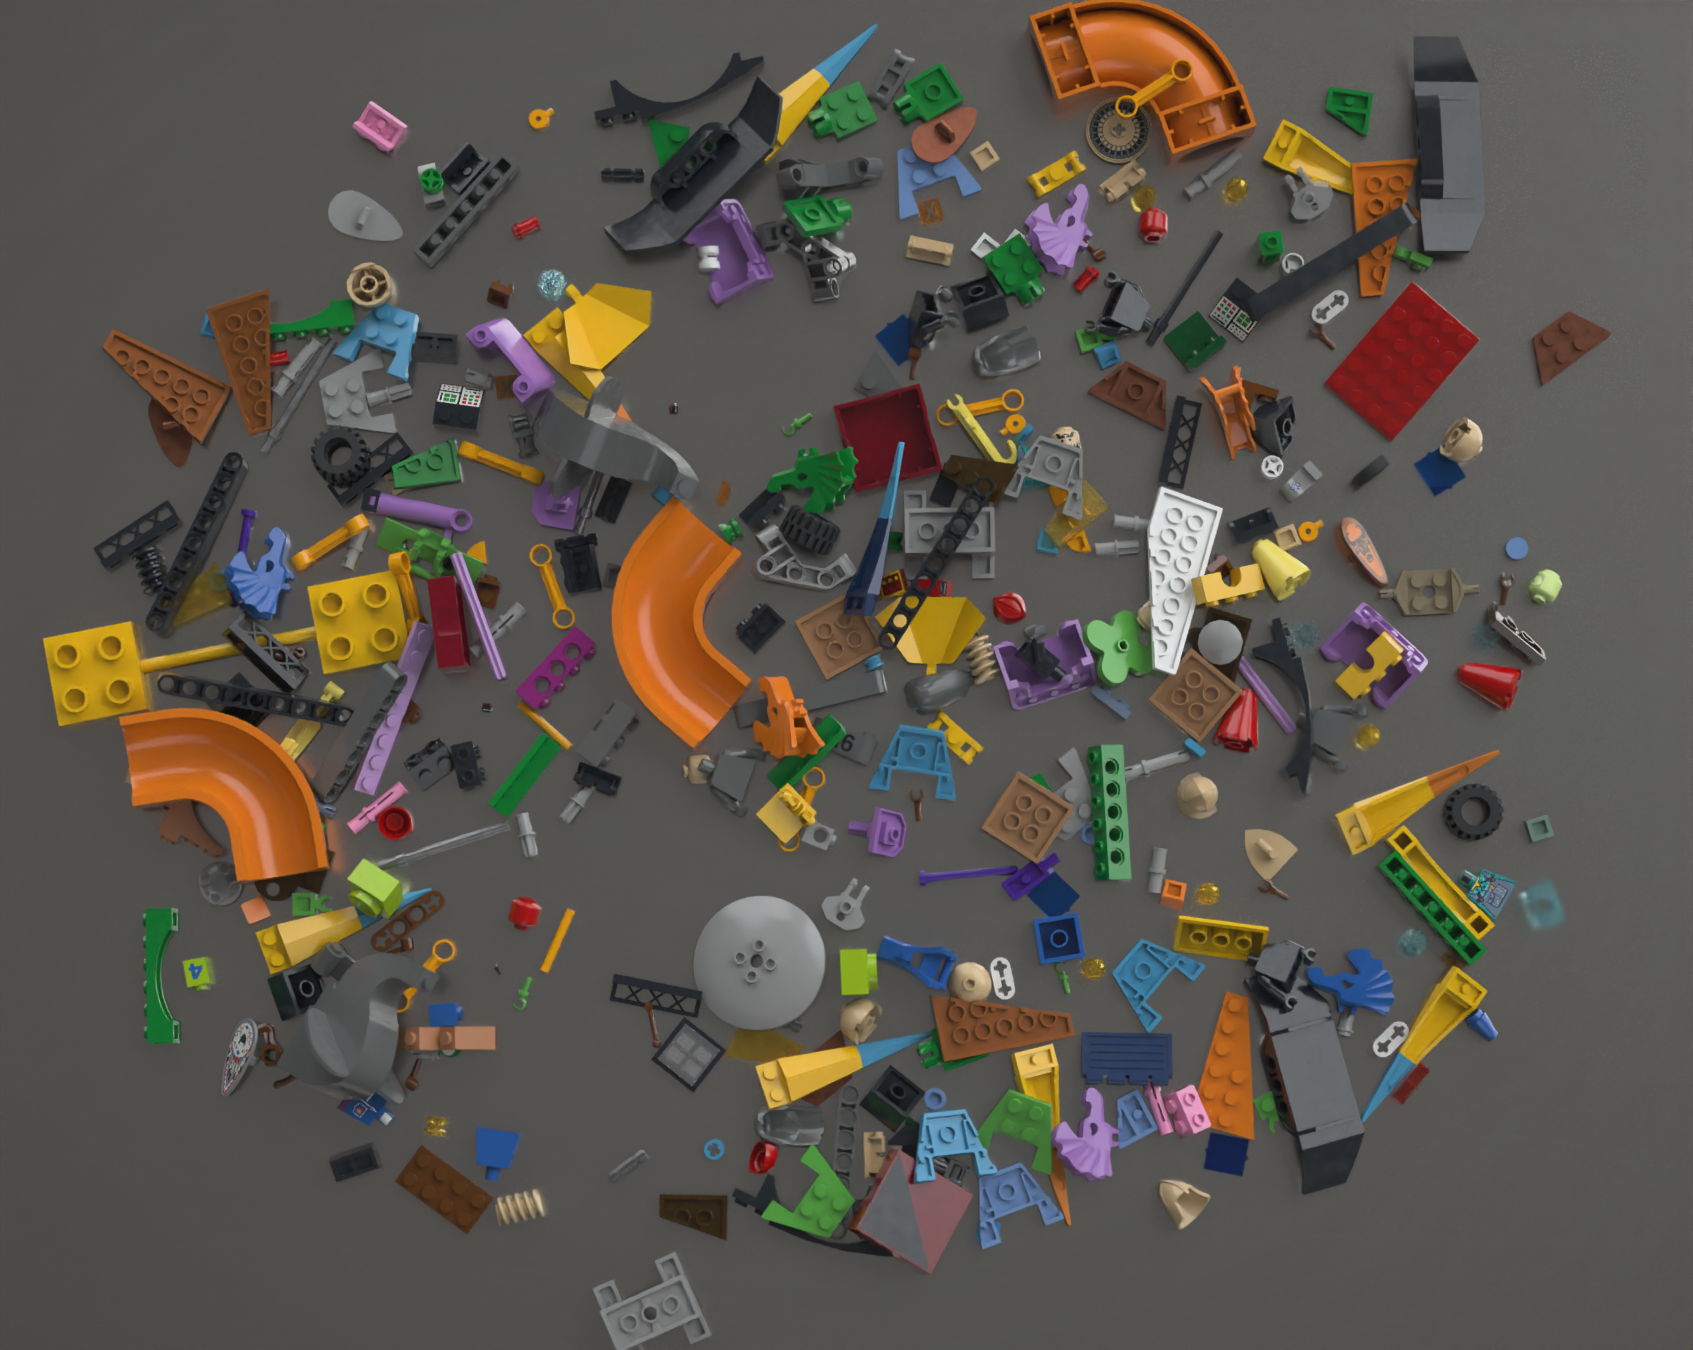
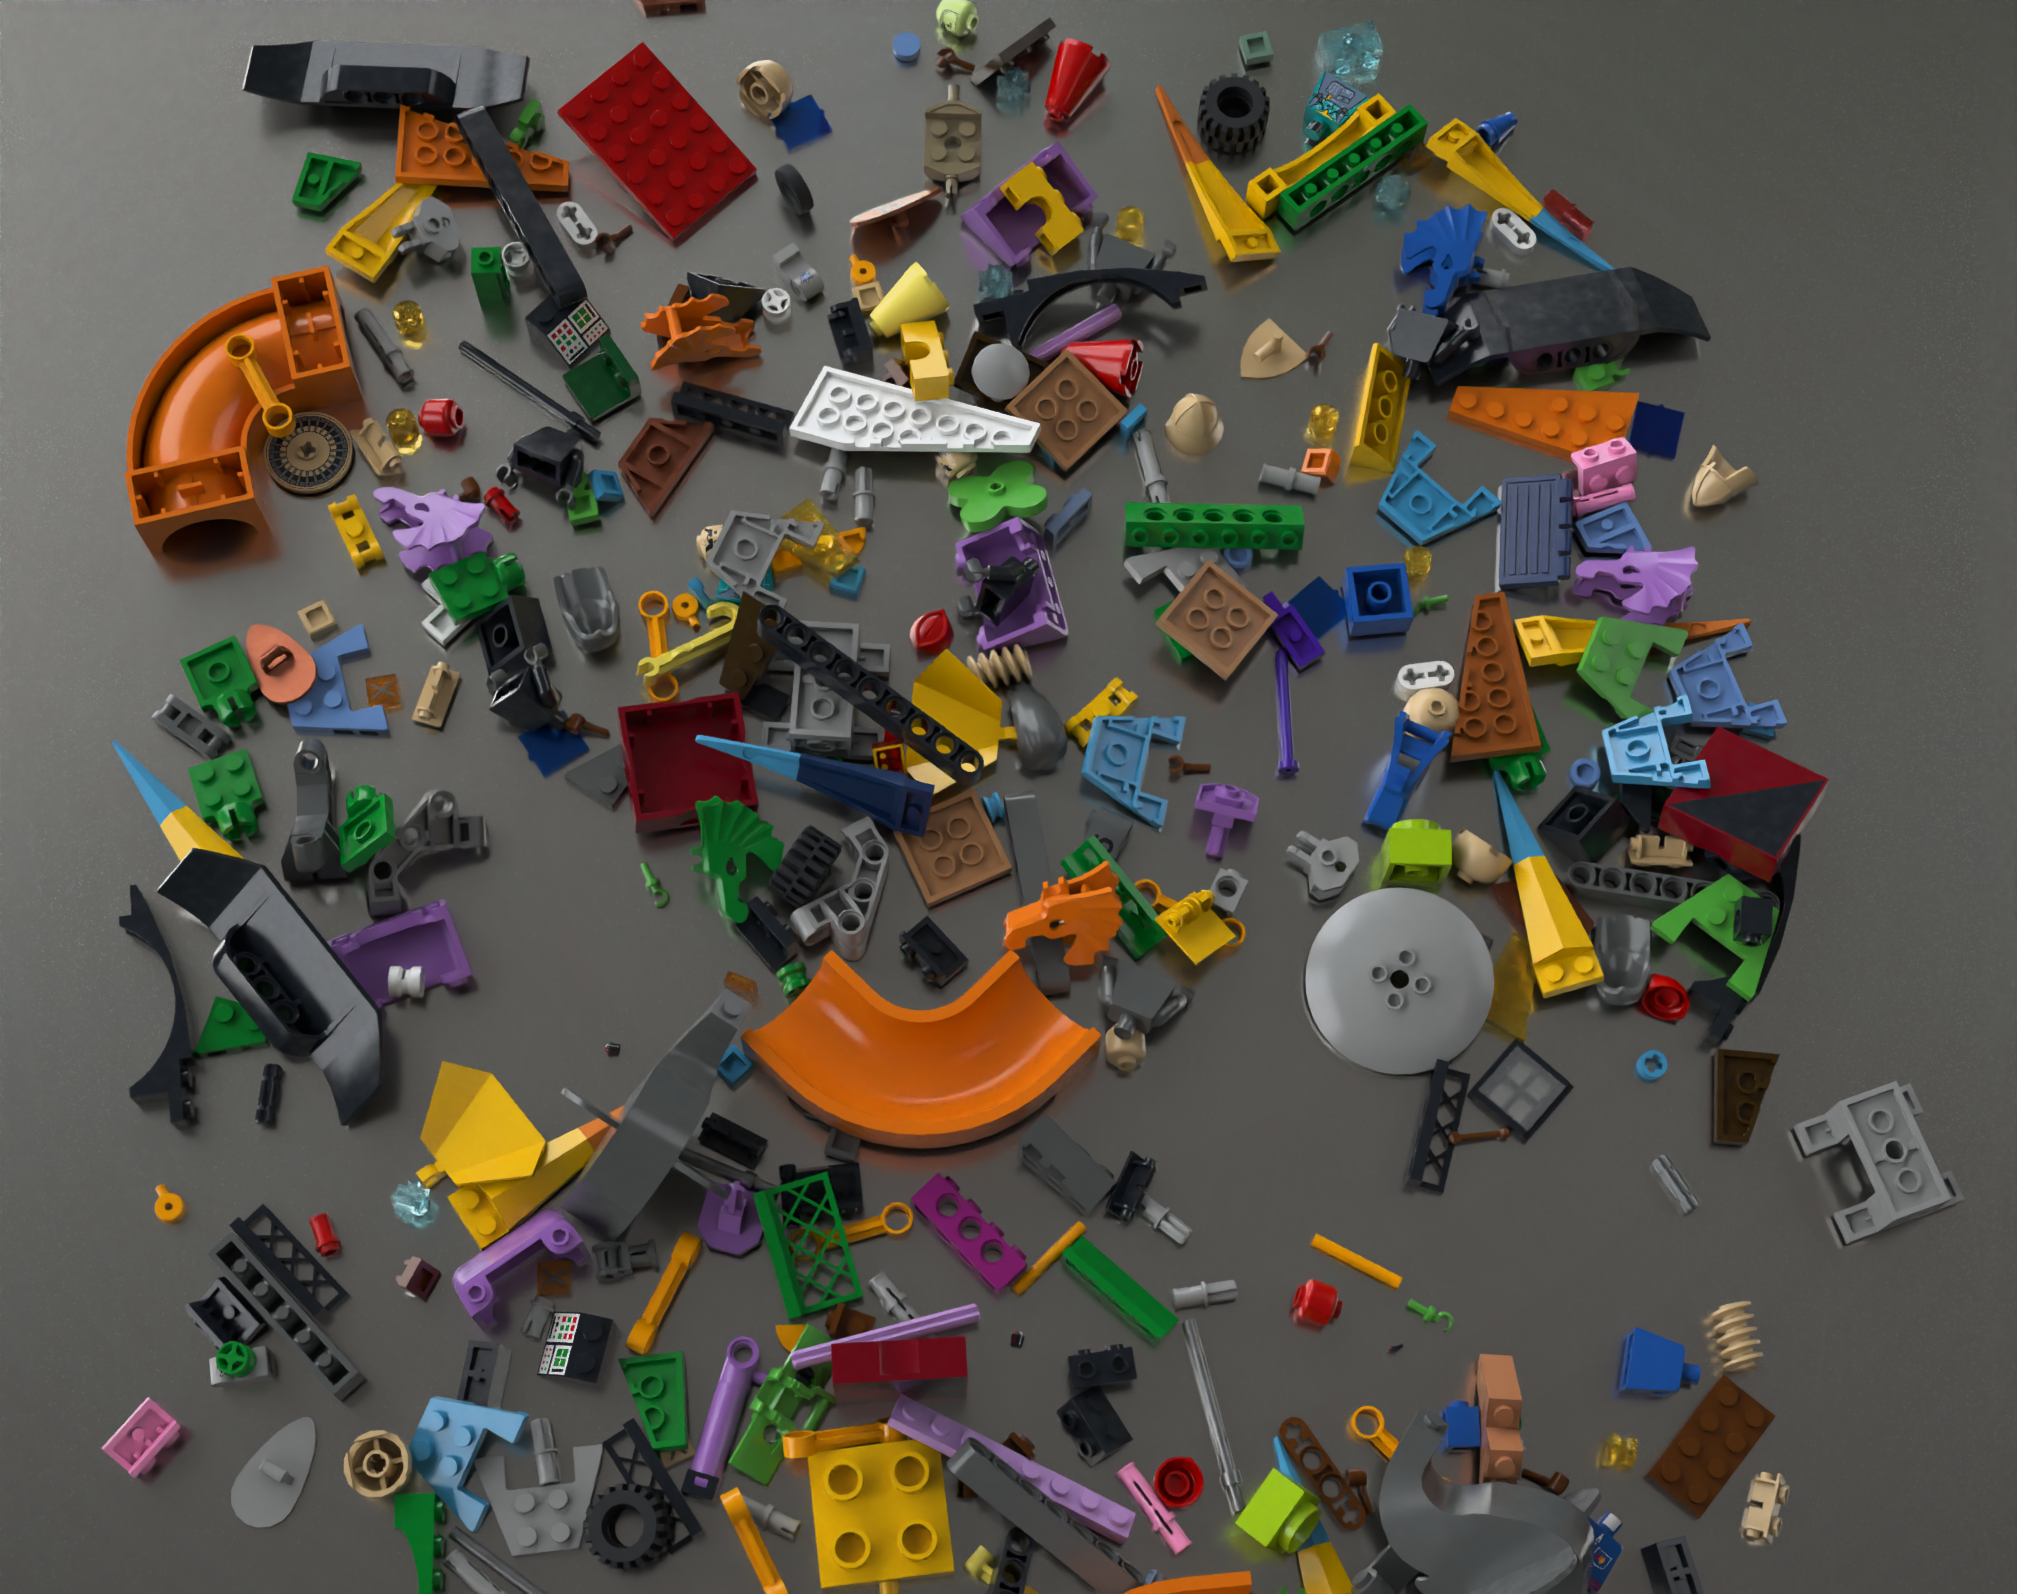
camera: 90 degrees left, 15 degrees down
none -> black fence [229,1204,349,1322]
none -> green fence [753,1172,863,1319]
none -> black brick [1733,896,1773,947]
none -> tan hinge [1744,1472,1789,1545]

